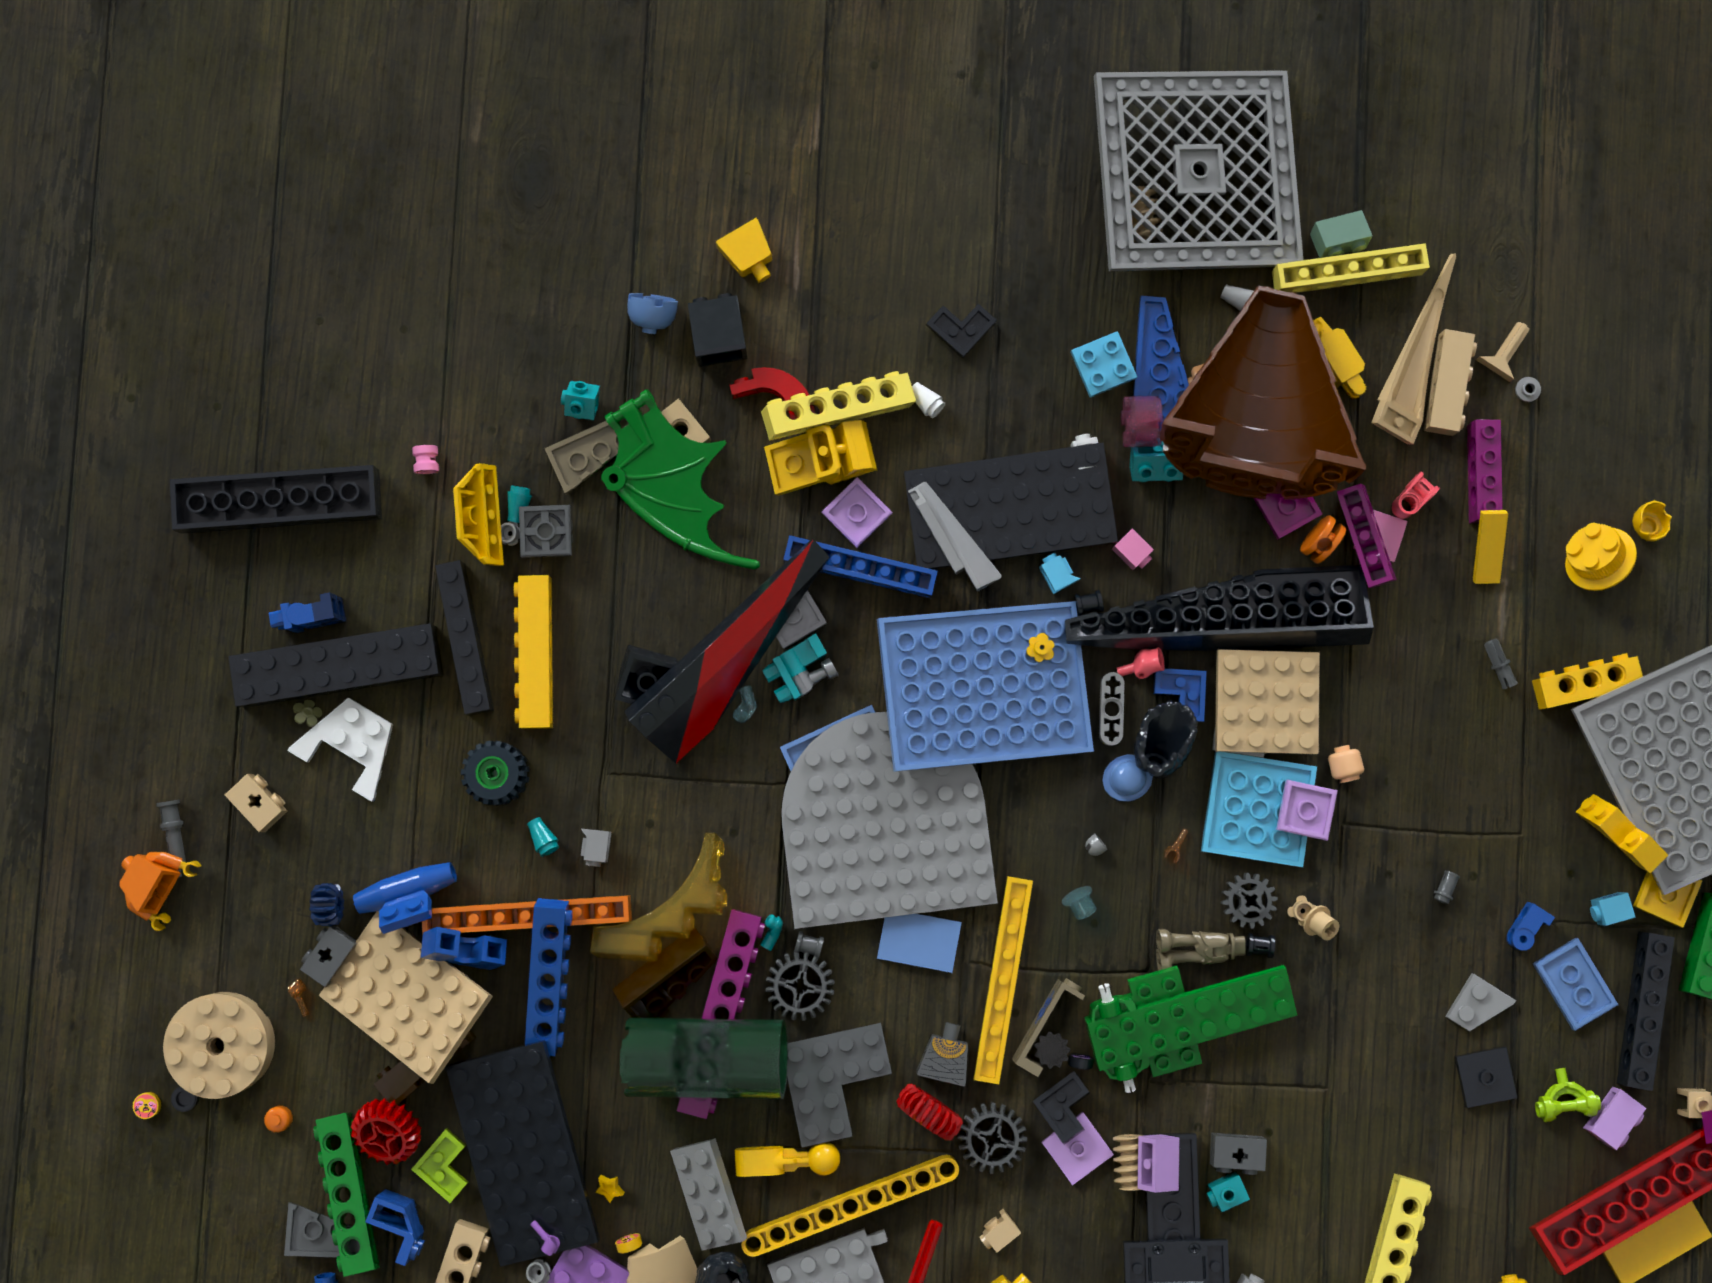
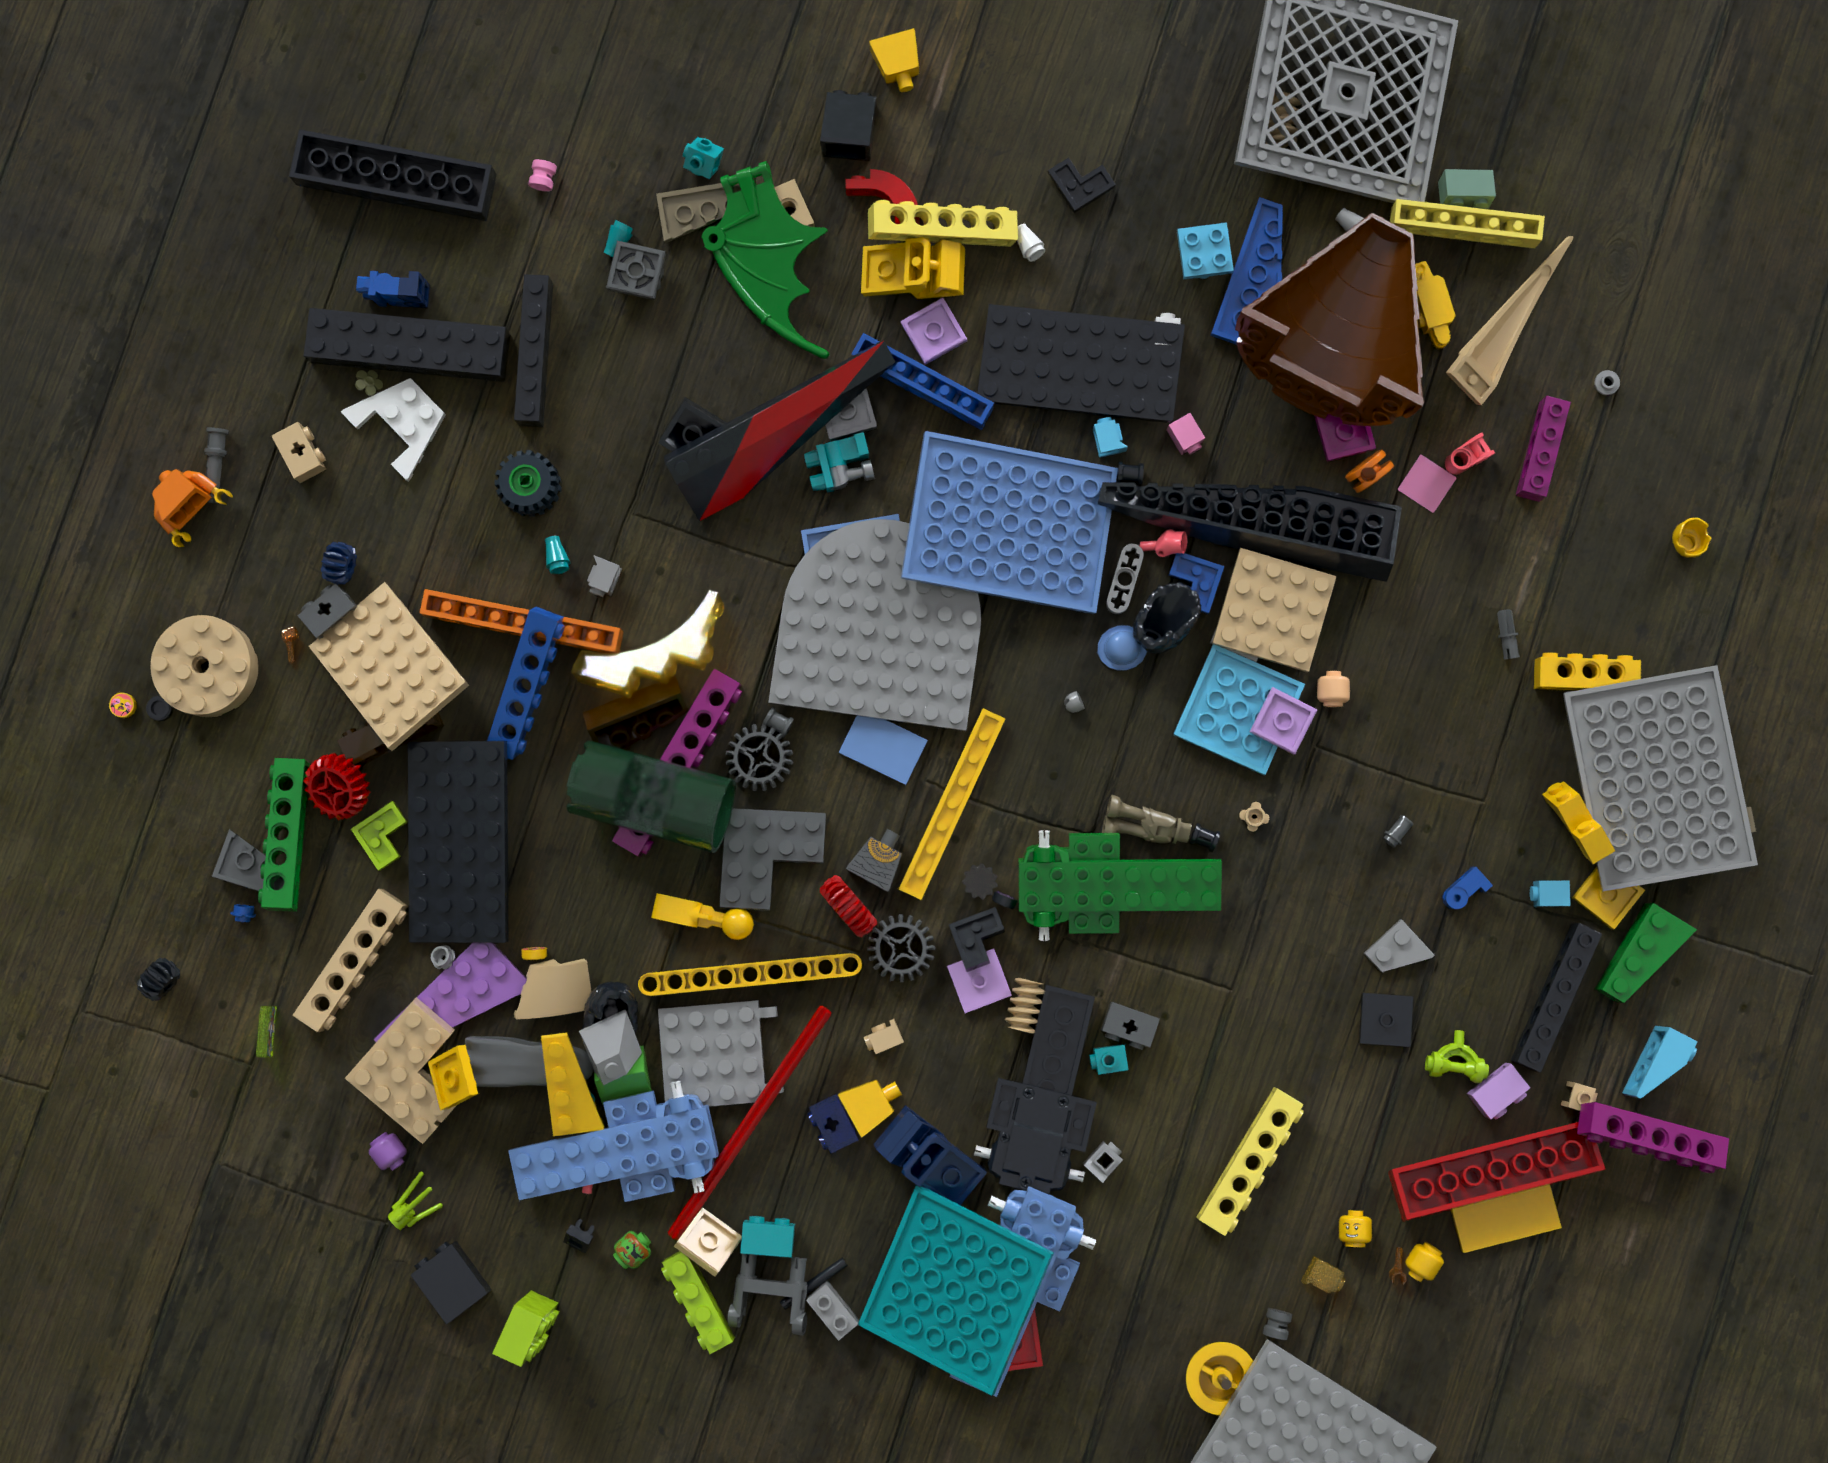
camera: 25 degrees right, 0 degrees up
orange piece [264,1105,293,1133] -> none
blue plate [353,862,457,934] -> none
blue piece [366,1189,425,1266] -> none
blue arch [421,927,507,970] -> none
yellow wedge [453,463,504,566] -> none
light grey plate [501,521,520,546] -> none
yellow brick [514,575,553,729] -> none
medium lavender hand [530,1220,560,1256] -> none
yellow piece [595,1175,625,1203] -> none
medium blue cylinder [627,293,678,334] -> none
light grey plate [670,1138,747,1251] -> none
clear light blue arm [733,685,757,723] -> none
teal arm [760,914,783,951] -> none
light grey wedge [908,482,1001,592] -> none
dark tan panel [1012,978,1085,1077] -> none
yellow plant [1026,633,1054,662] -> none
clear light blue piece [1062,886,1097,920] -> none
clear pink brick [1121,396,1163,447] -> none
teal brick [1129,441,1183,482] -> none
lavender brick [1138,1134,1179,1193] -> none
clear orange hand [1164,828,1189,863] -> none
dark grey gear [1221,873,1278,929] -> none
tan piece [1303,905,1339,940] -> none
magenta brick [1337,483,1397,588] -> none
tan brick [1423,329,1477,436] -> none
yellow tile [1473,510,1508,584] -> none
tan piece [1476,322,1529,382] -> none
medium blue tile [1532,938,1618,1031] -> none
yellow piece [1565,523,1637,591] -> none

